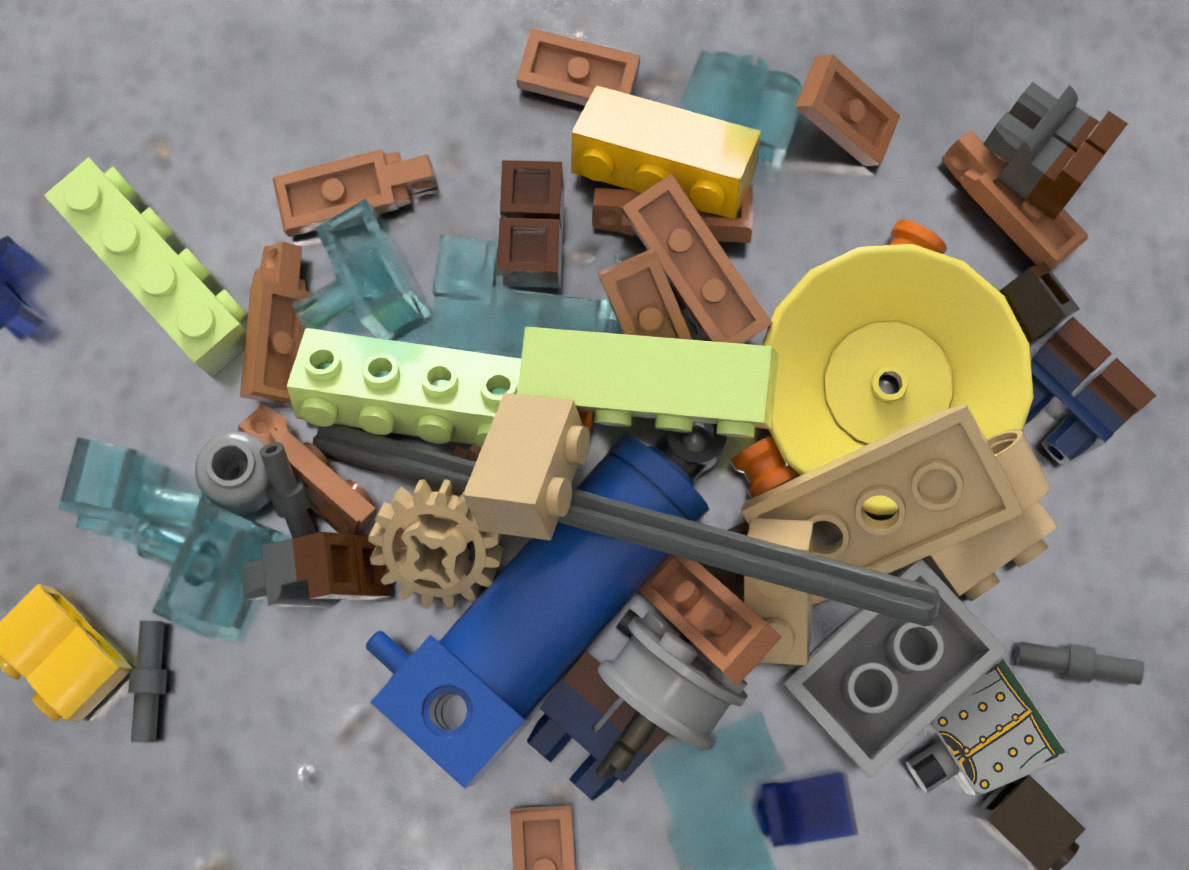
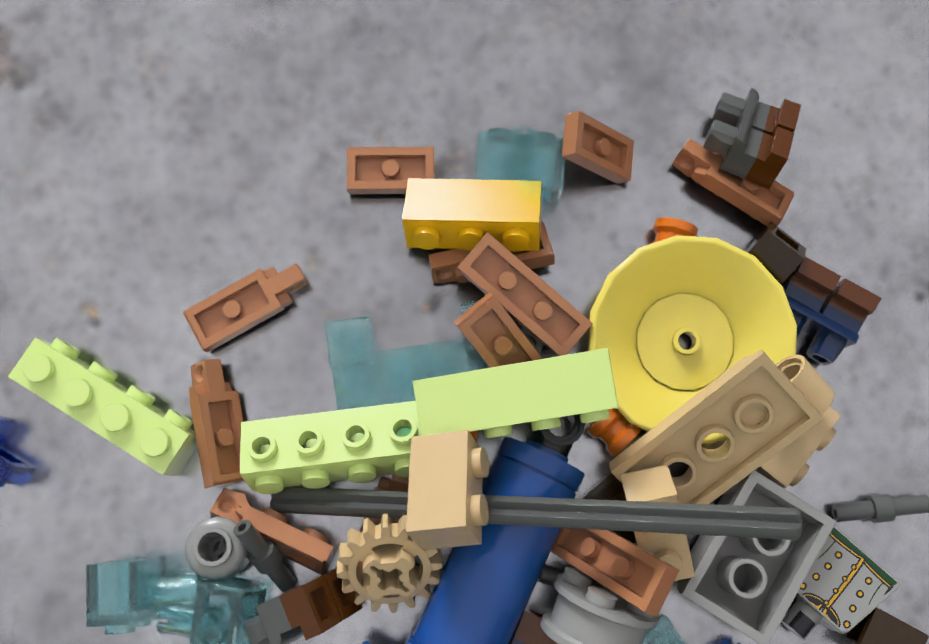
camera: 25 degrees left, 0 degrees up
clear light blue brick [292,198,435,341] -> none
reddish brown hips [497,160,565,288] -> none

